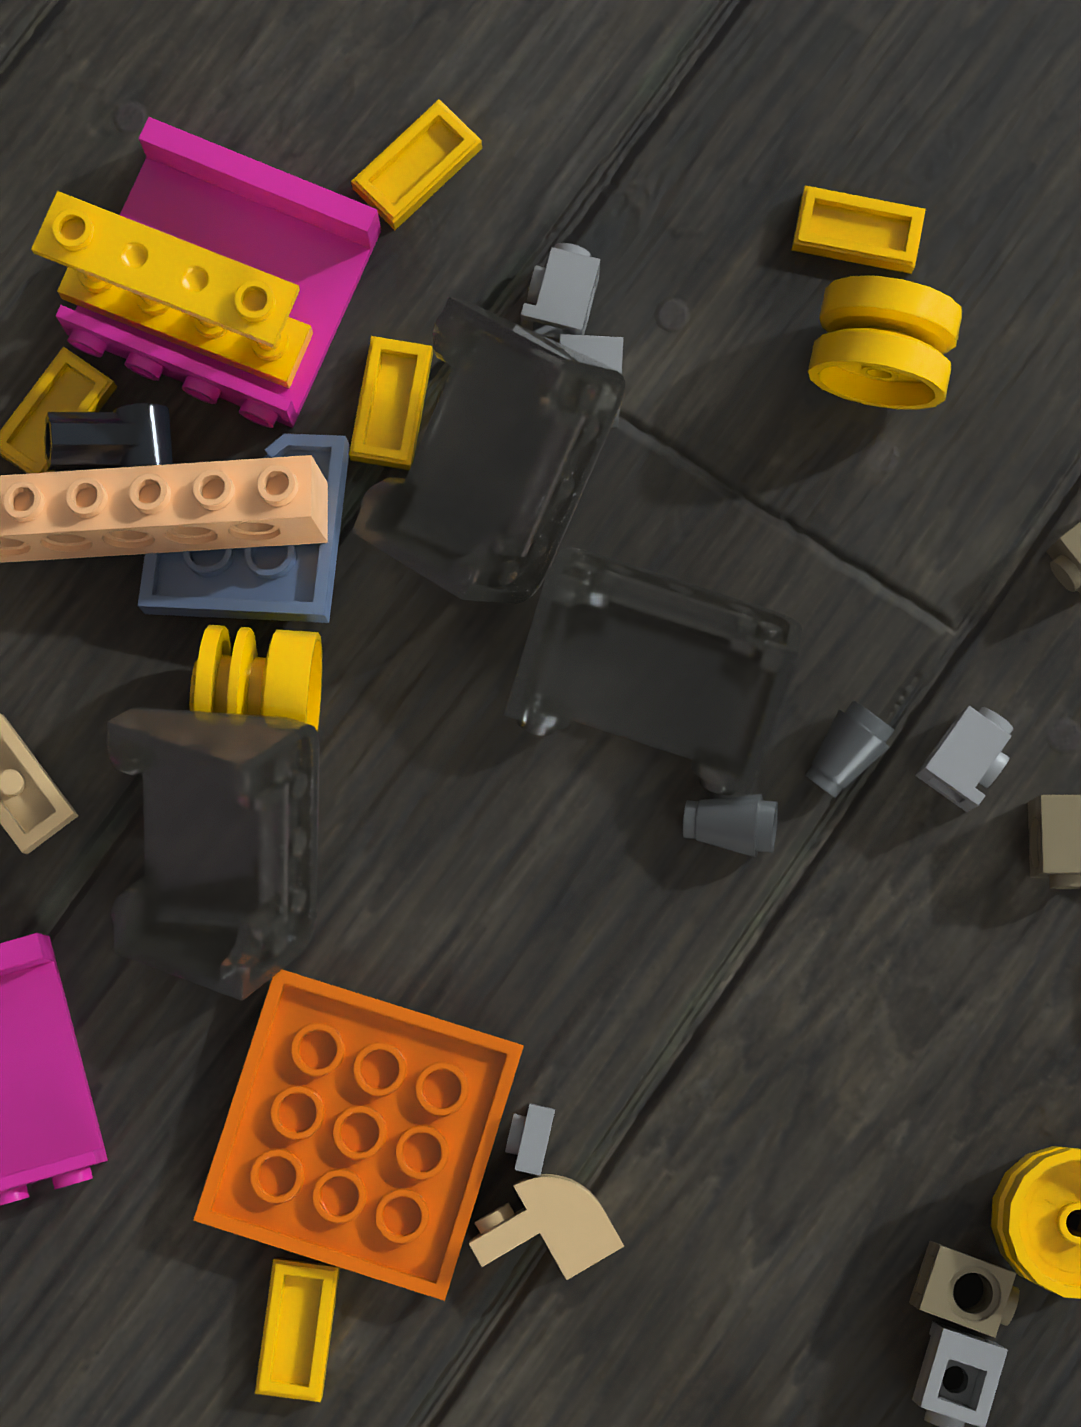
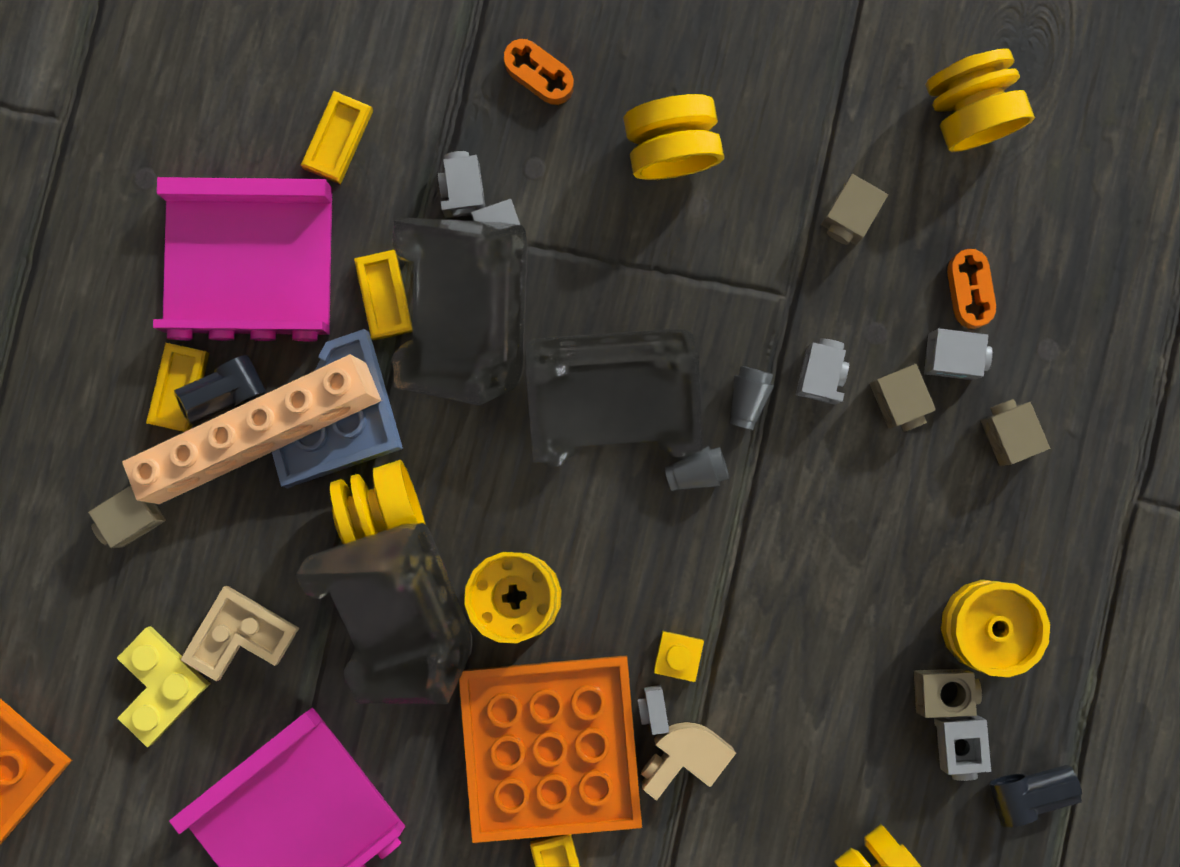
camera: 25 degrees left, 5 degrees up
yellow fence [31,191,313,389] -> none
yellow tile [791,185,926,274] -> none
none -> yellow wheel [464,552,562,643]
none -> orange beam [504,39,574,105]
none -> yellow plate [653,631,704,682]

